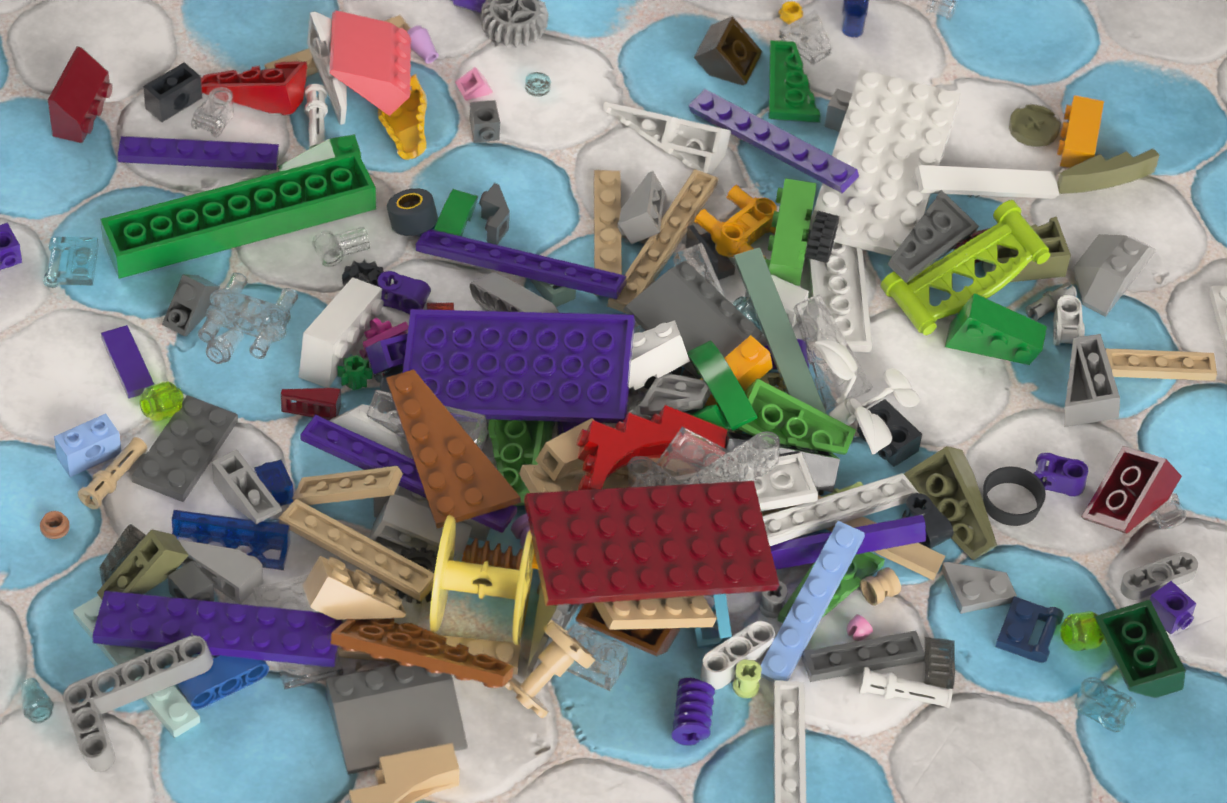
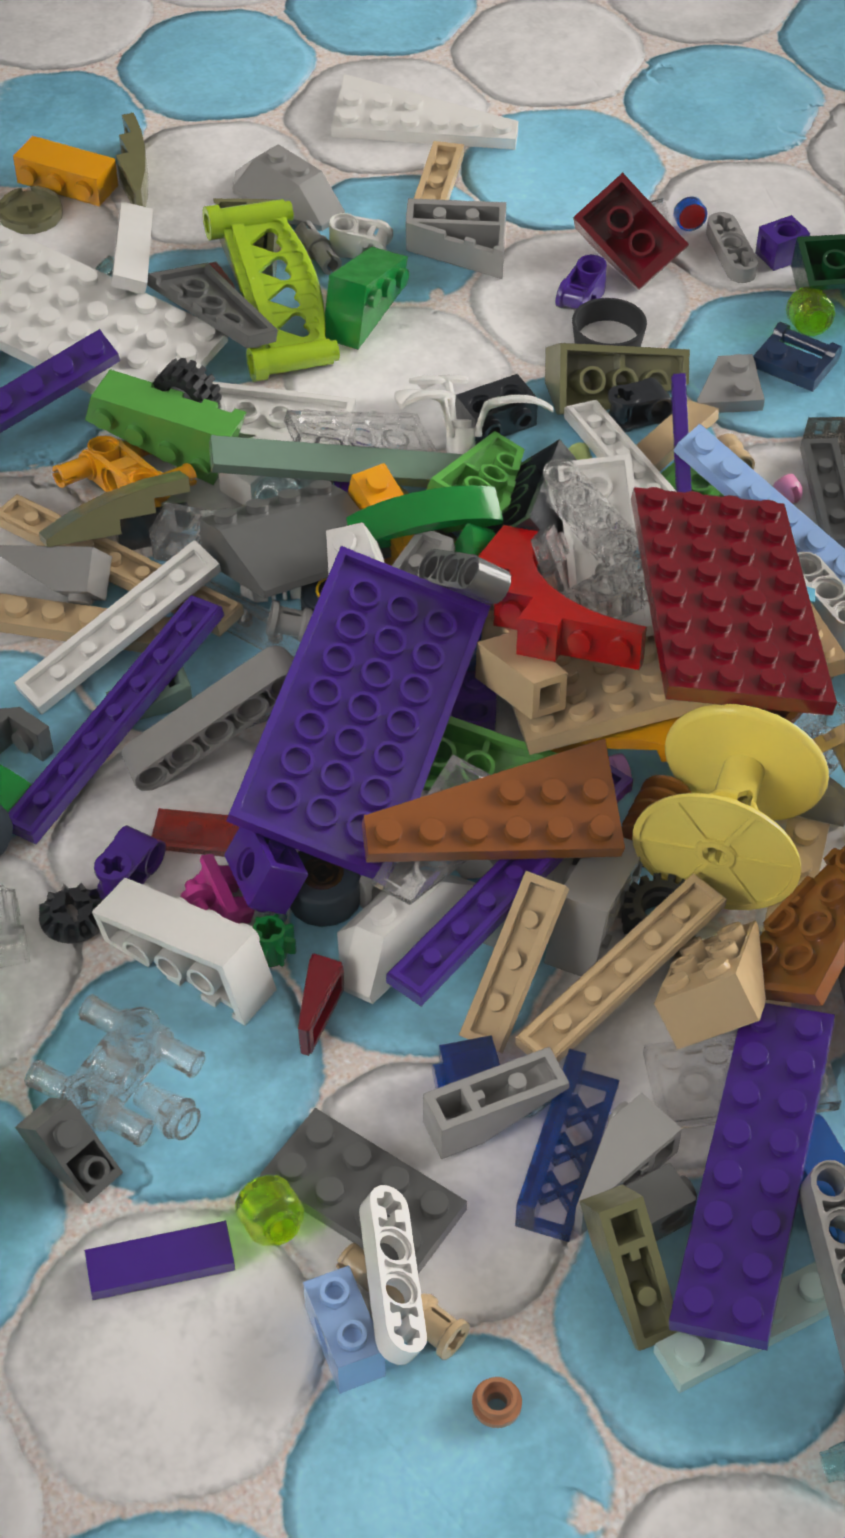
camera: 75 degrees left, 0 degrees up
clear smoke slope [99,524,146,586] -> none
none -> white plate [14,540,221,715]
none -> olive slope [39,471,191,547]
none -> white beam [359,1185,427,1365]
none -> dark grey beam [418,549,511,604]
none -> tile [673,196,708,231]

